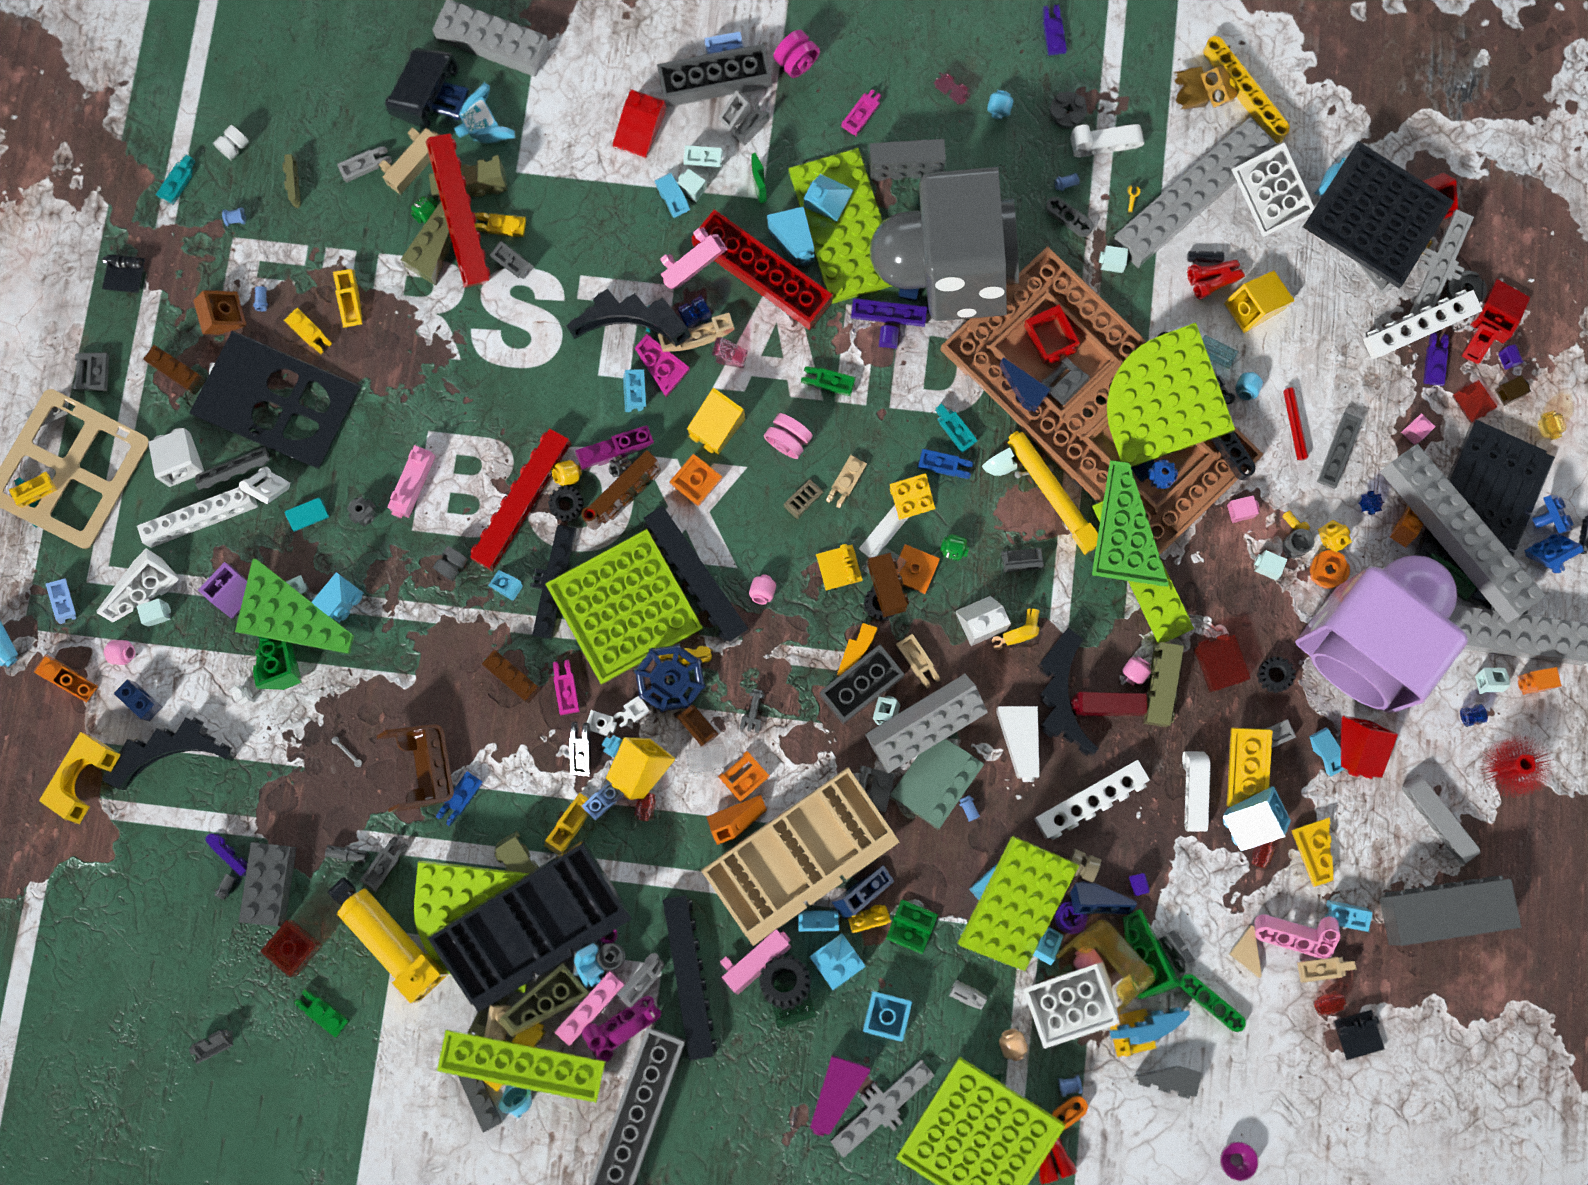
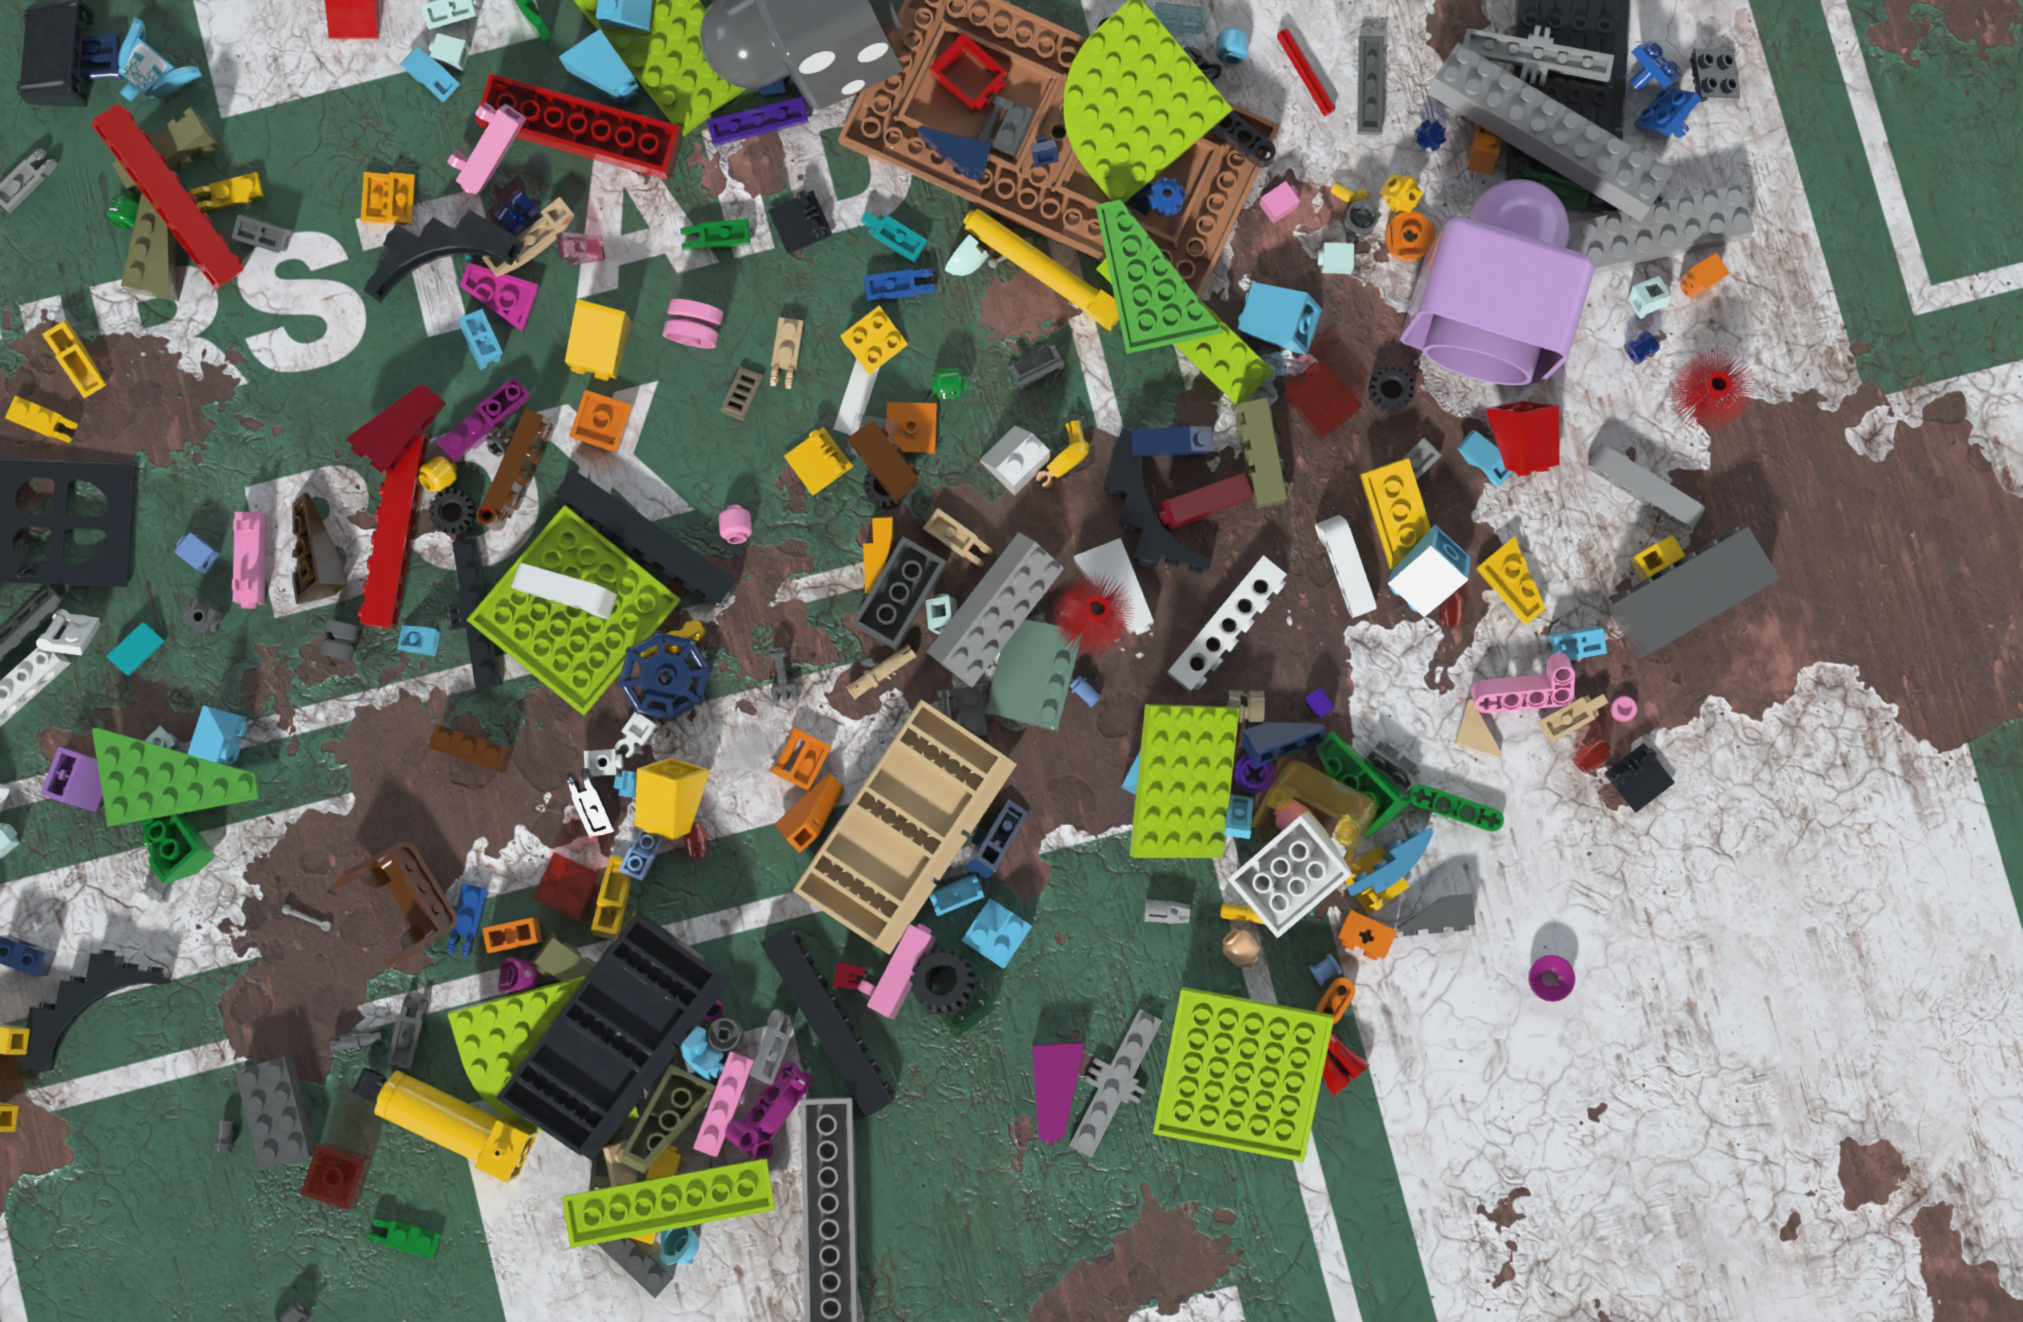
camera: 20 degrees left, 5 degrees up
dark purple hinge [205,833,248,876] -> none
tan brick [379,128,438,195] -> none
dark pink hinge [553,659,580,715] -> none
reddish brown hinge [677,705,719,748] -> none
yellow hinge [848,905,891,933] -> none
medium azure slope [863,991,912,1042] -> none
dark purple brick [879,325,899,349] -> none
green slope [885,899,938,954] -> none
bright pink head [1122,656,1152,686] -> none
bright pink brick [1401,413,1435,445] -> none
none -> medium blue brick [174,533,220,573]
none -> dark brown wedge [292,493,347,604]
none -> dark red slope [346,383,447,474]
none -> light orange slope [360,172,415,224]
none -> orange brick [482,917,543,953]
none -> magenta piece [498,957,538,995]
none -> white beam [511,563,617,619]
none -> clear red brick [532,852,604,920]
none -> black hinge [768,190,833,254]
none -> dark red hinge [832,962,868,989]
none -> tan pin [846,644,917,700]
none -> dark blue tile [1030,134,1059,168]
none -> red piece [1053,571,1135,657]
none -> dark blue slope [1131,426,1213,457]
none -> yellow axle [1220,903,1266,925]
none -> medium azure slope [1238,282,1322,355]
none -> orange brick [1336,910,1397,961]
none -> light grey hinge [1463,25,1614,86]
none -> bright pink tile [1610,696,1637,722]
none -> yellow slope [1629,535,1685,581]

